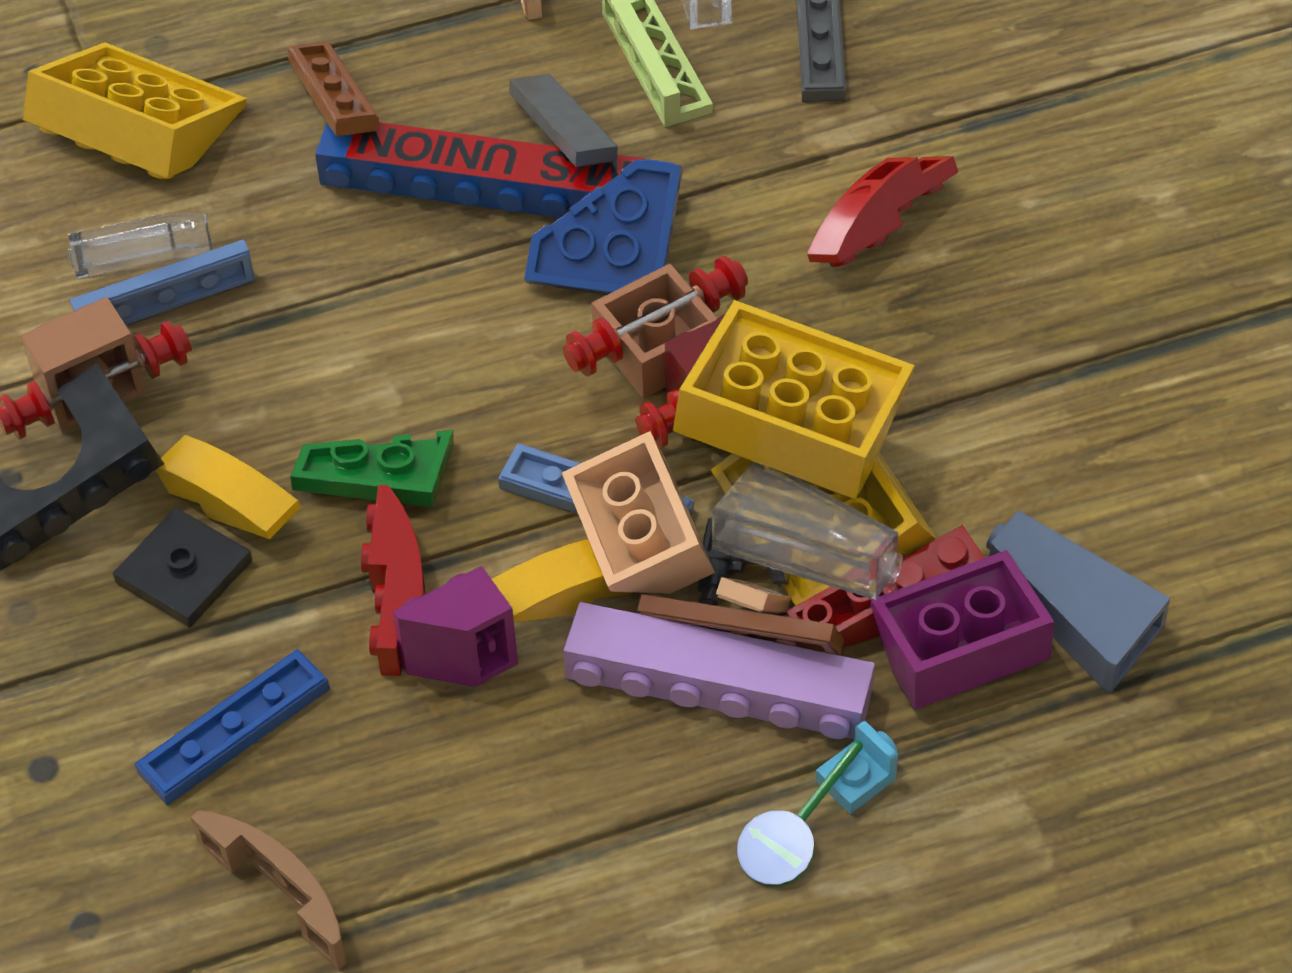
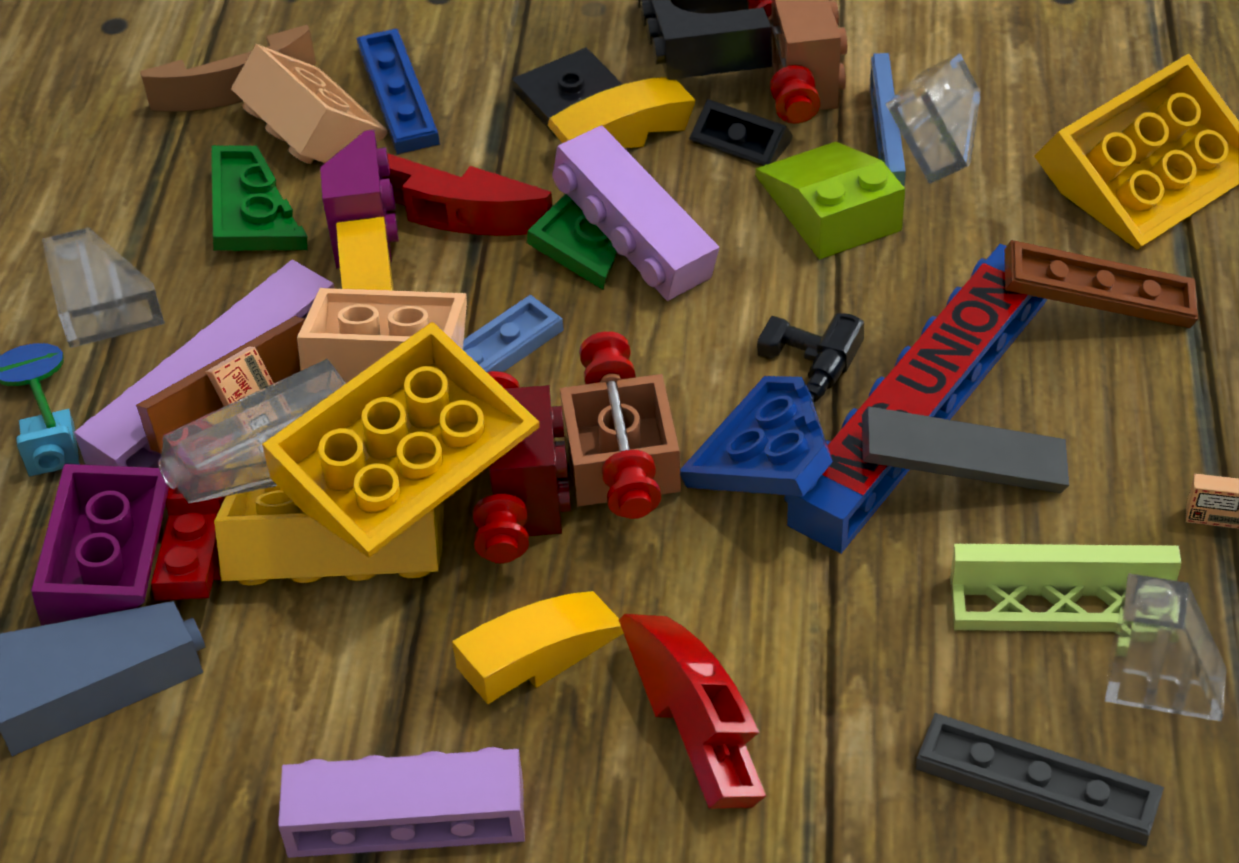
camera: 115 degrees right, 5 degrees down
none -> clear slope [42,227,165,348]
none -> green wing [211,145,308,251]
none -> light nougat slope [231,44,388,164]
none -> lavender brick [278,747,525,858]
none -> yellow slope [452,591,624,704]
none -> lavender brick [552,125,720,301]
none -> black slope [689,99,793,166]
none -> lime slope [755,141,905,260]
none -> black piece [757,313,864,402]

